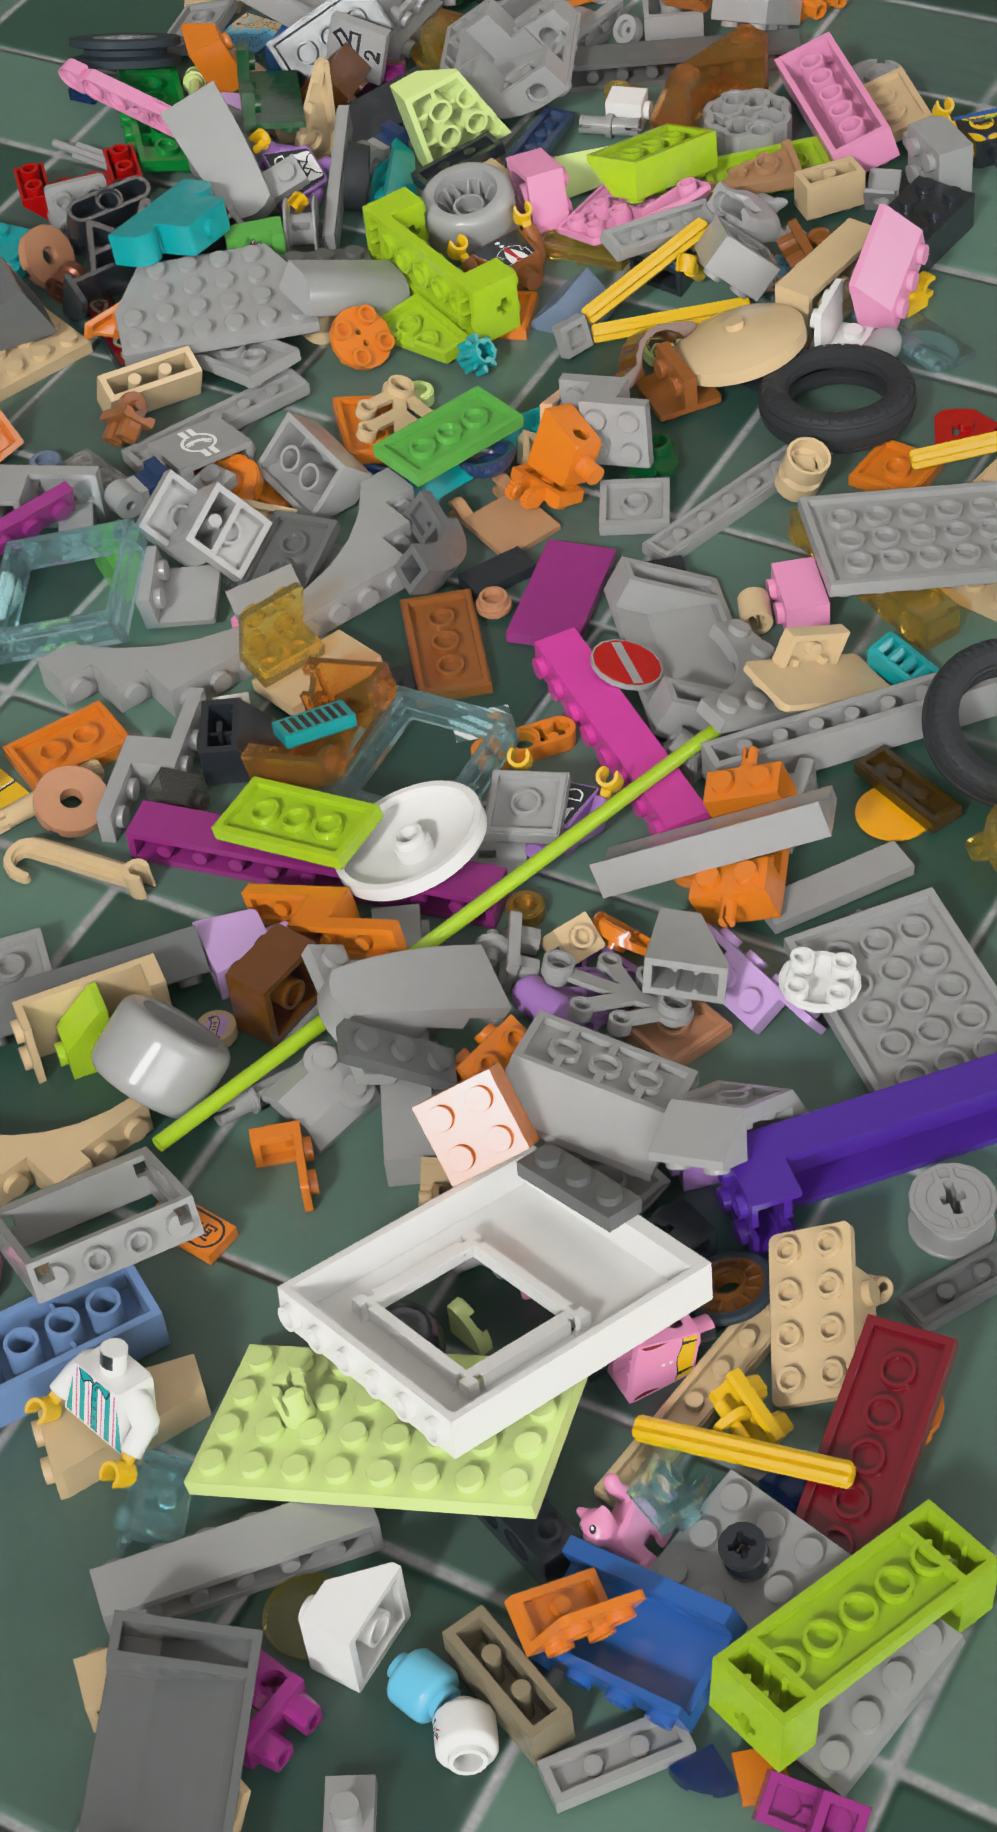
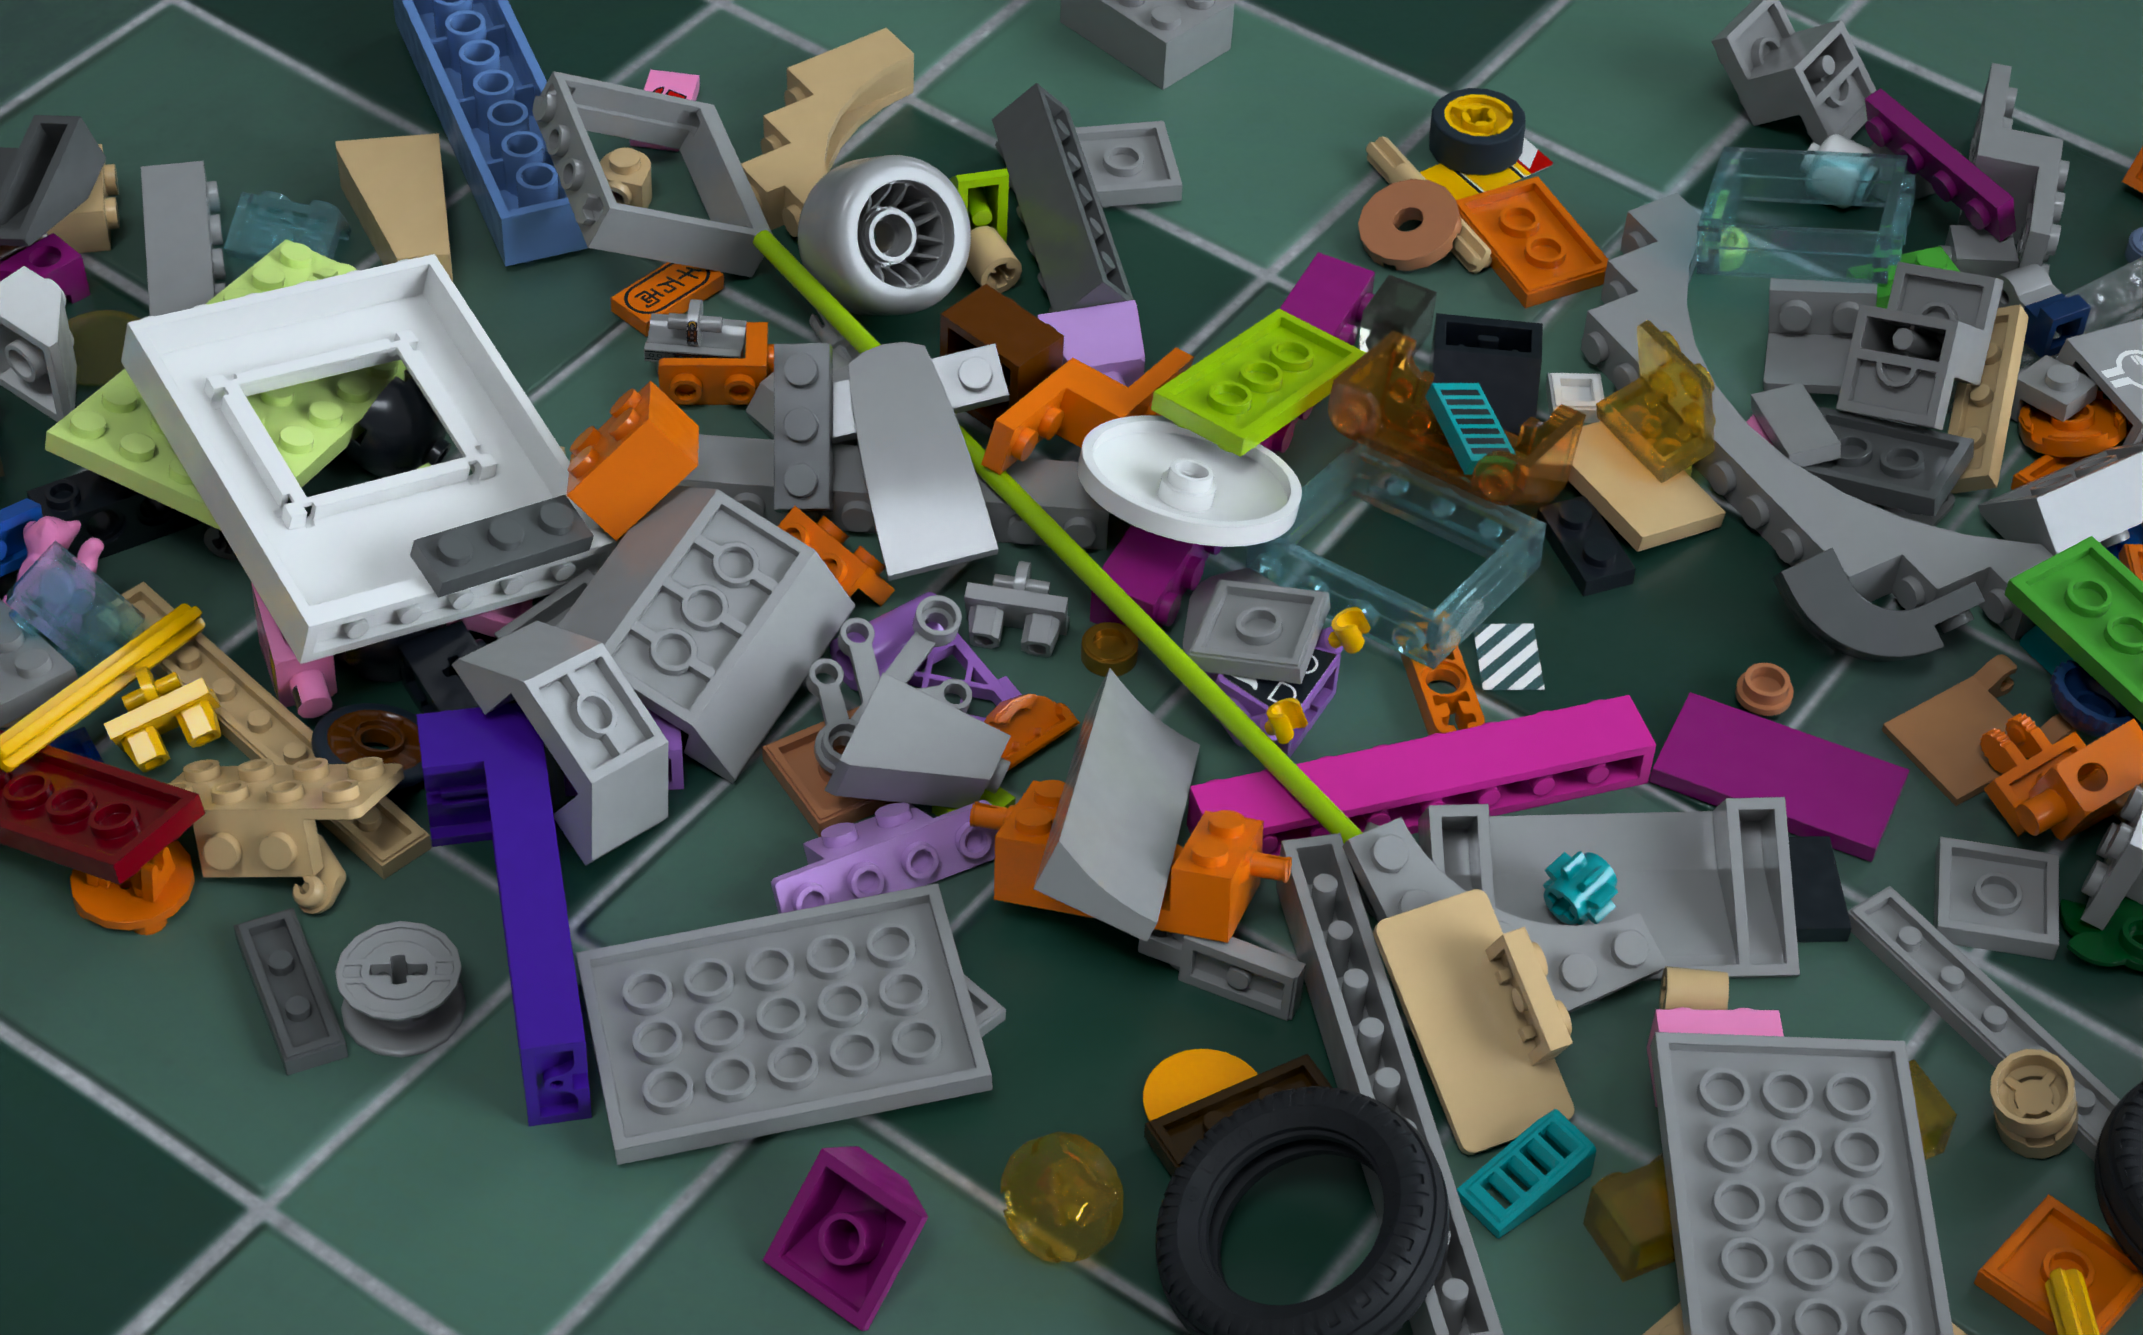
camera: 90 degrees right, 0 degrees up
tan piece [3,837,156,900] -> none
tan panel [10,953,172,1084] -> none
white torso [25,1338,160,1489] -> none
light grey bracket [95,687,207,843] -> none
dark orange tile [400,588,493,705] -> none
black tile [458,546,537,600] -> none
tan bracket [540,911,605,964] -> none
red piece [589,639,663,691] -> none
light grey tile [764,840,915,934] -> none
white dish [778,947,862,1013] -> none
none -> light grey hips [644,299,747,374]
none -> teal gear [1543,851,1618,925]

